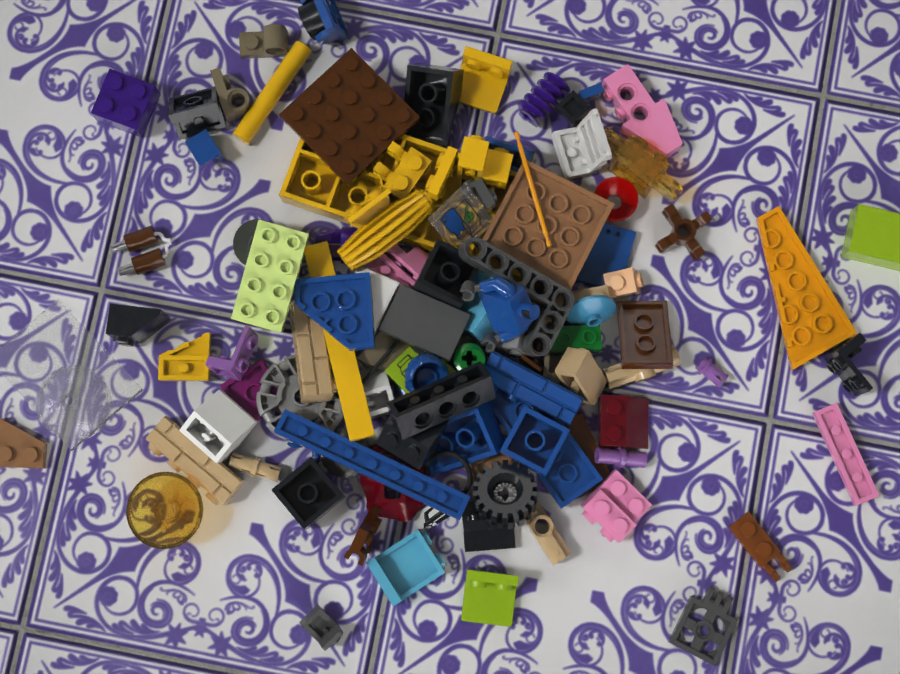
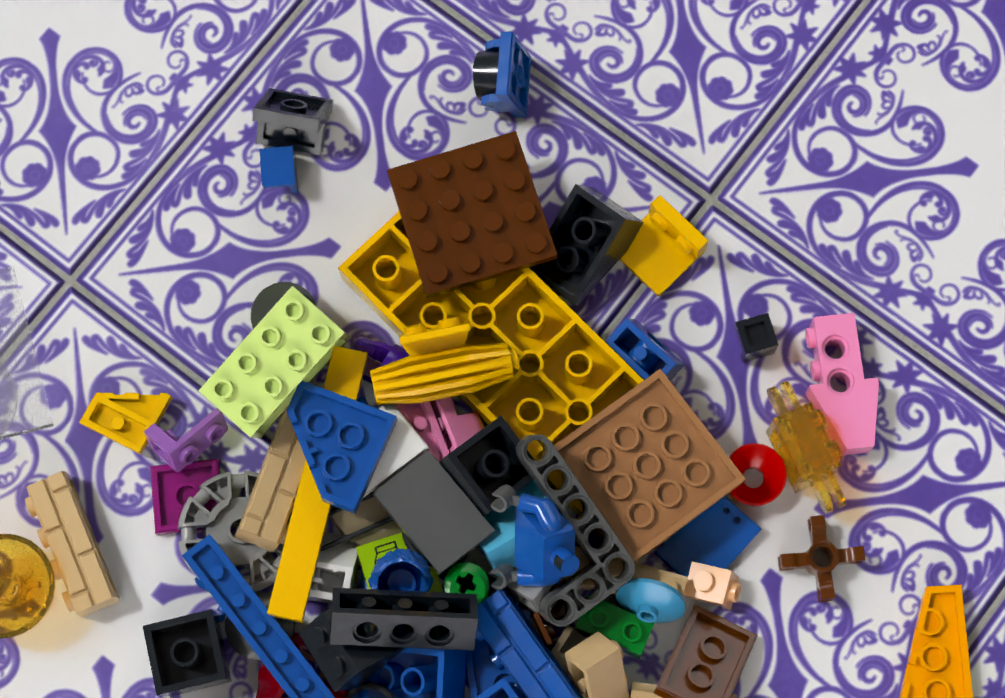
camera: 30 degrees right, 5 degrees down
dark purple brick [91,68,161,138] -> none
black slope [106,304,170,347] -> none
reddish brown piece [110,225,172,276] -> none
white slope [179,389,258,463] -> none
dark tan plate [210,68,252,123] -> none
tan pin [228,452,282,482] -> none
yellow piece [232,41,312,145] -> none
dark tan plate [239,24,289,59] -> none
yellow plate [373,141,432,200] -> none
yellow plate [425,146,458,201] -> none
clear tile [428,184,493,249] -> none
yellow brick [457,135,513,189] -> none
dark grey bracket [459,178,498,214] -> none
light orange piece [514,132,552,247] -> none
dark purple piece [518,72,570,127] -> none
white plate [551,108,613,180] -> none
blue tile [578,83,604,104] -> none

